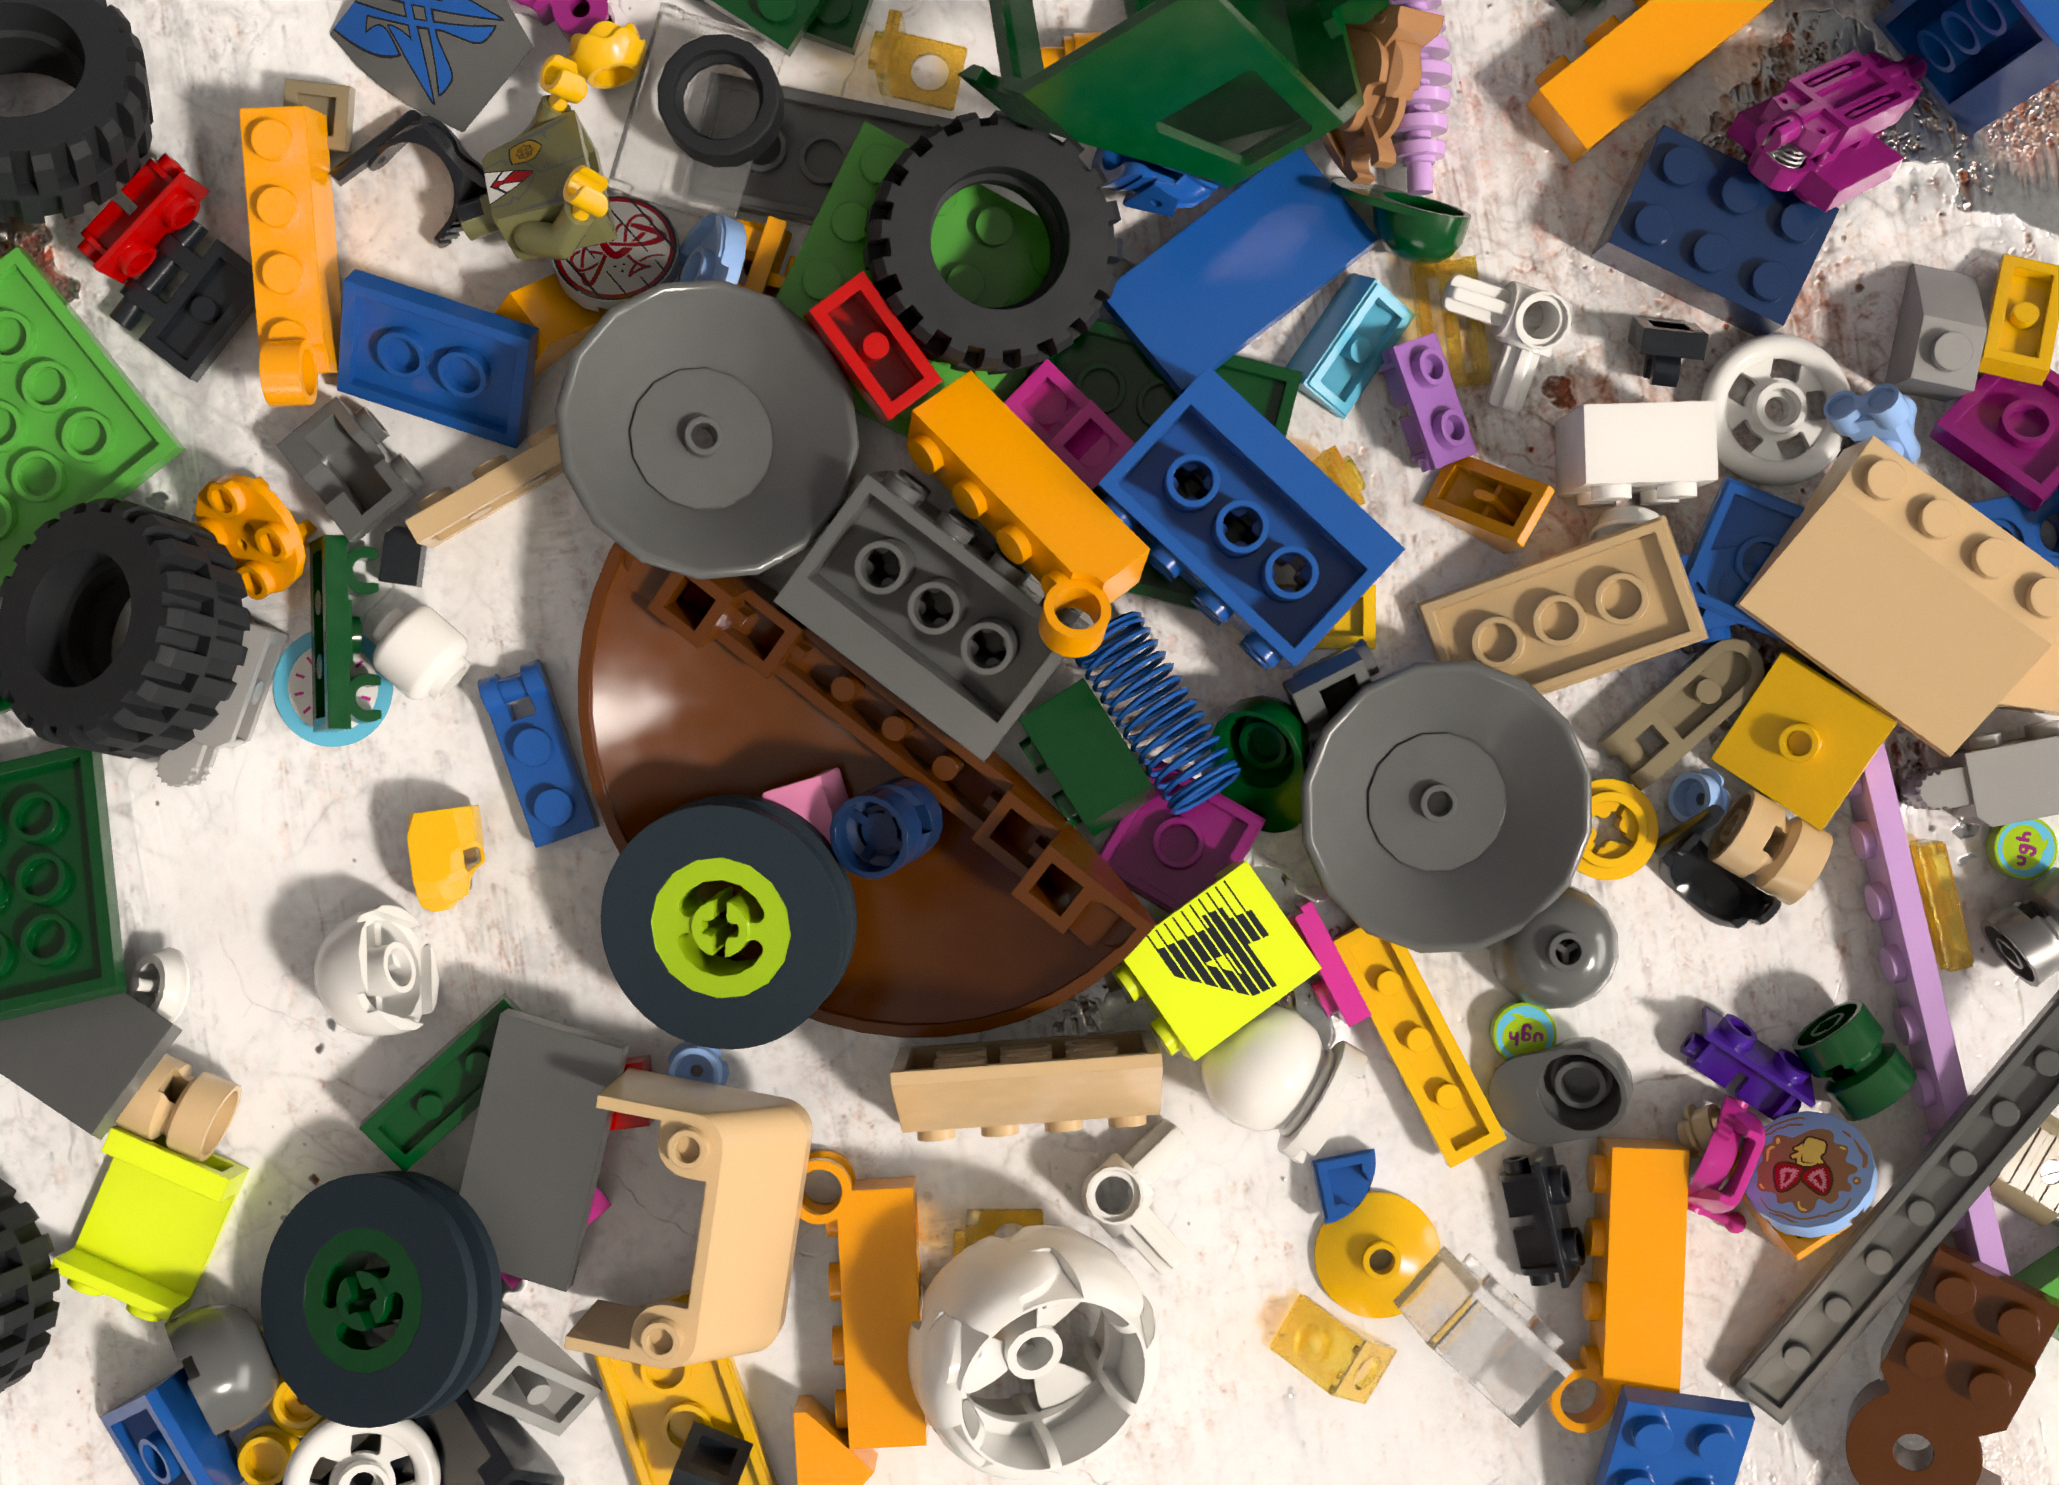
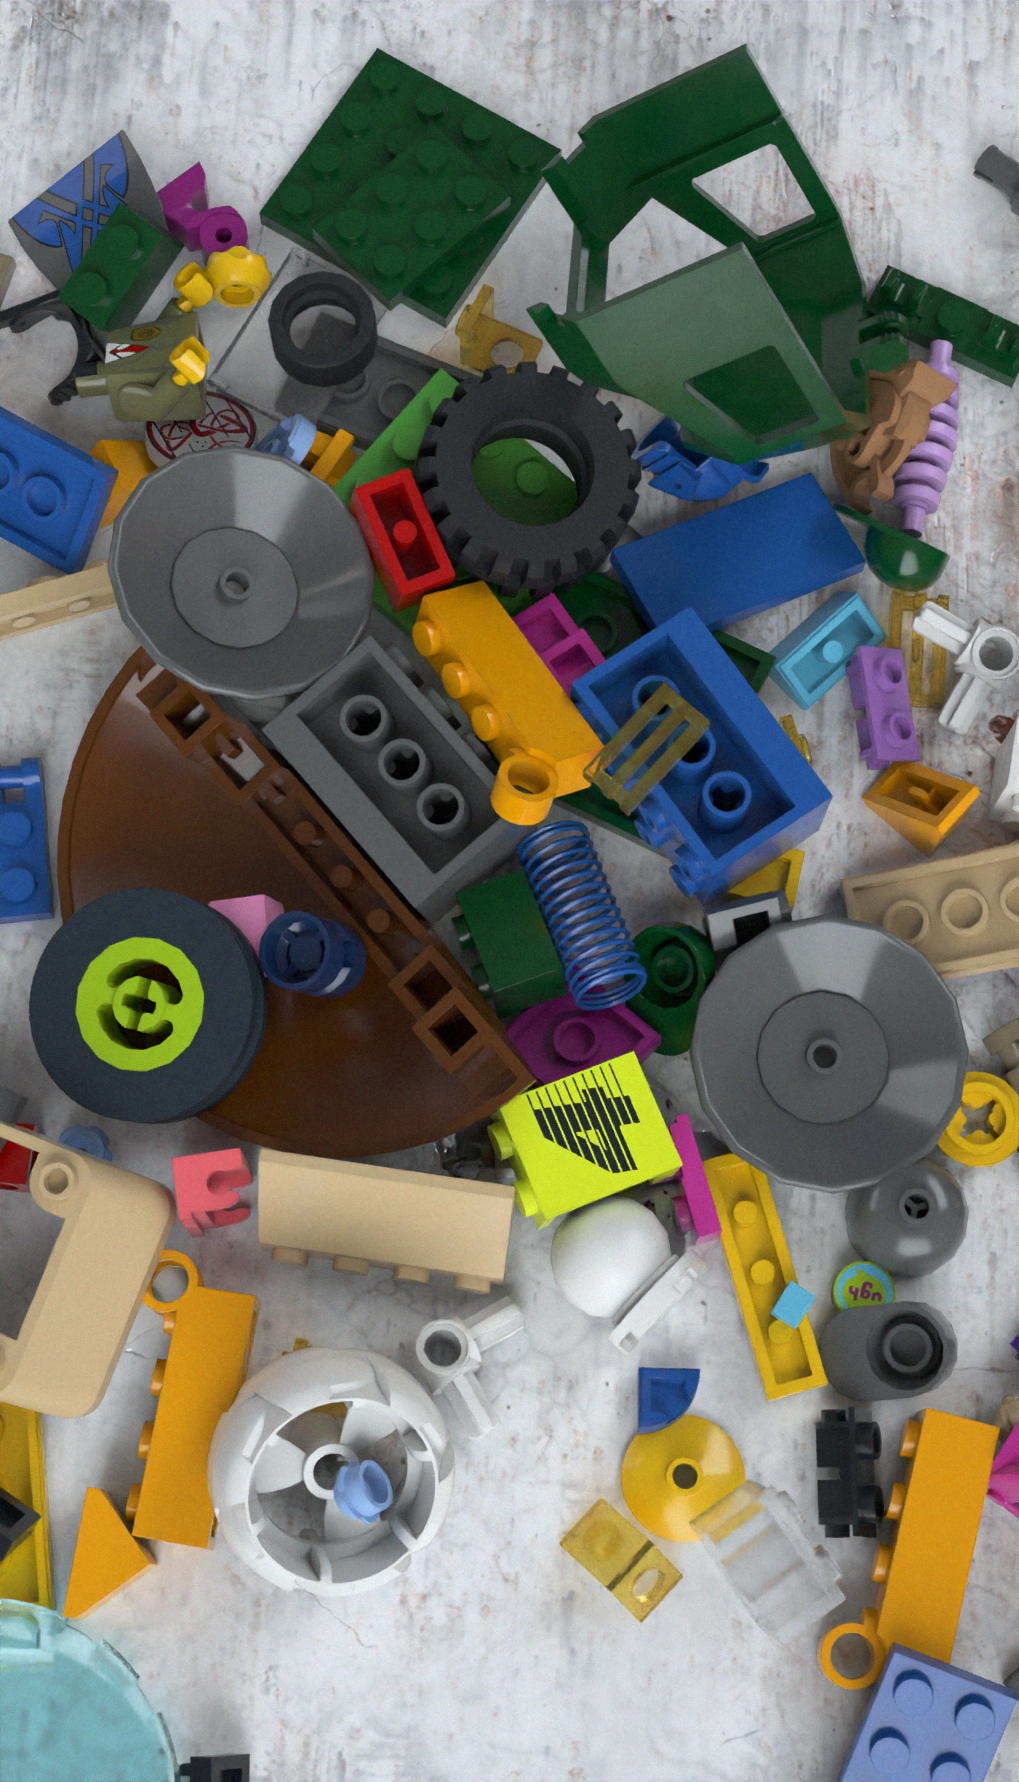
camera: 10 degrees right, 15 degrees down
none -> dark green brick [57,202,185,333]
none -> coral hinge [171,1148,253,1237]
none -> light blue plate [333,1460,392,1524]
none -> clear yellow tile [582,683,710,816]
none -> medium azure piece [770,1281,816,1329]

